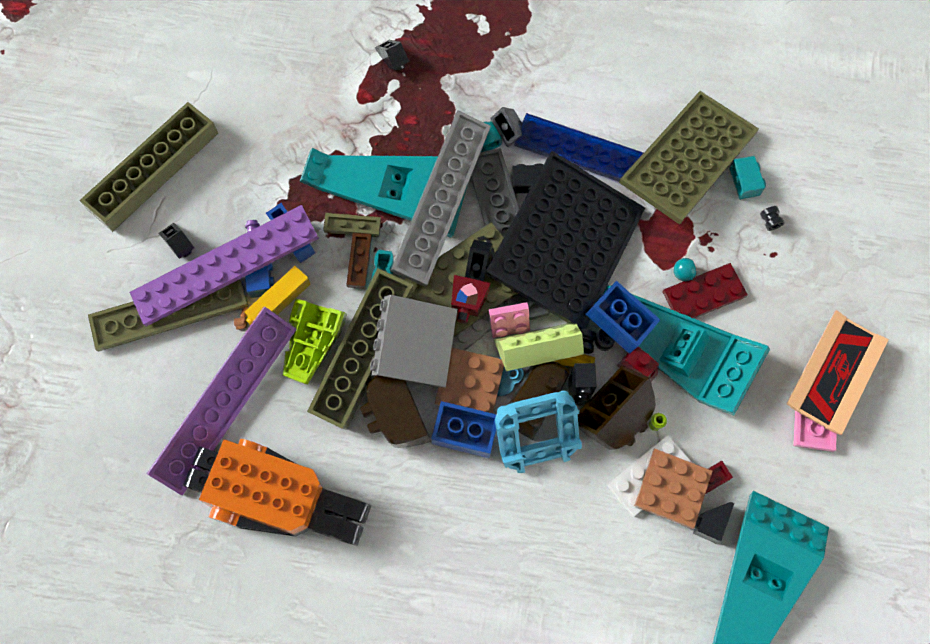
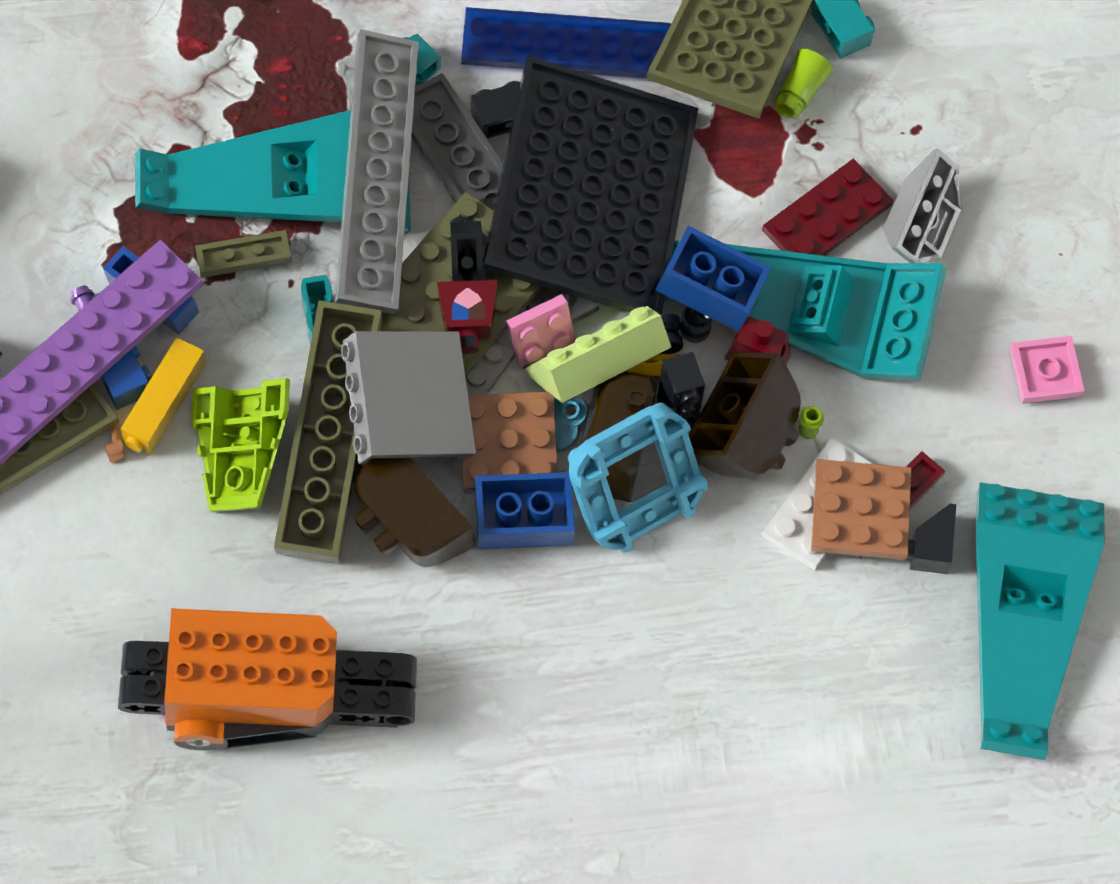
camera: 20 degrees left, 5 degrees down
medium lavender plate [146,307,296,496] -> none
reddish brown plate [346,233,372,289] -> none
black slope [490,107,522,147] -> none
teal piece [673,258,696,281] -> none
black wheel [760,206,785,231] -> none
hinge [787,310,889,435] -> none
none -> lime plant [773,49,833,119]
none -> light grey wedge [883,148,962,263]

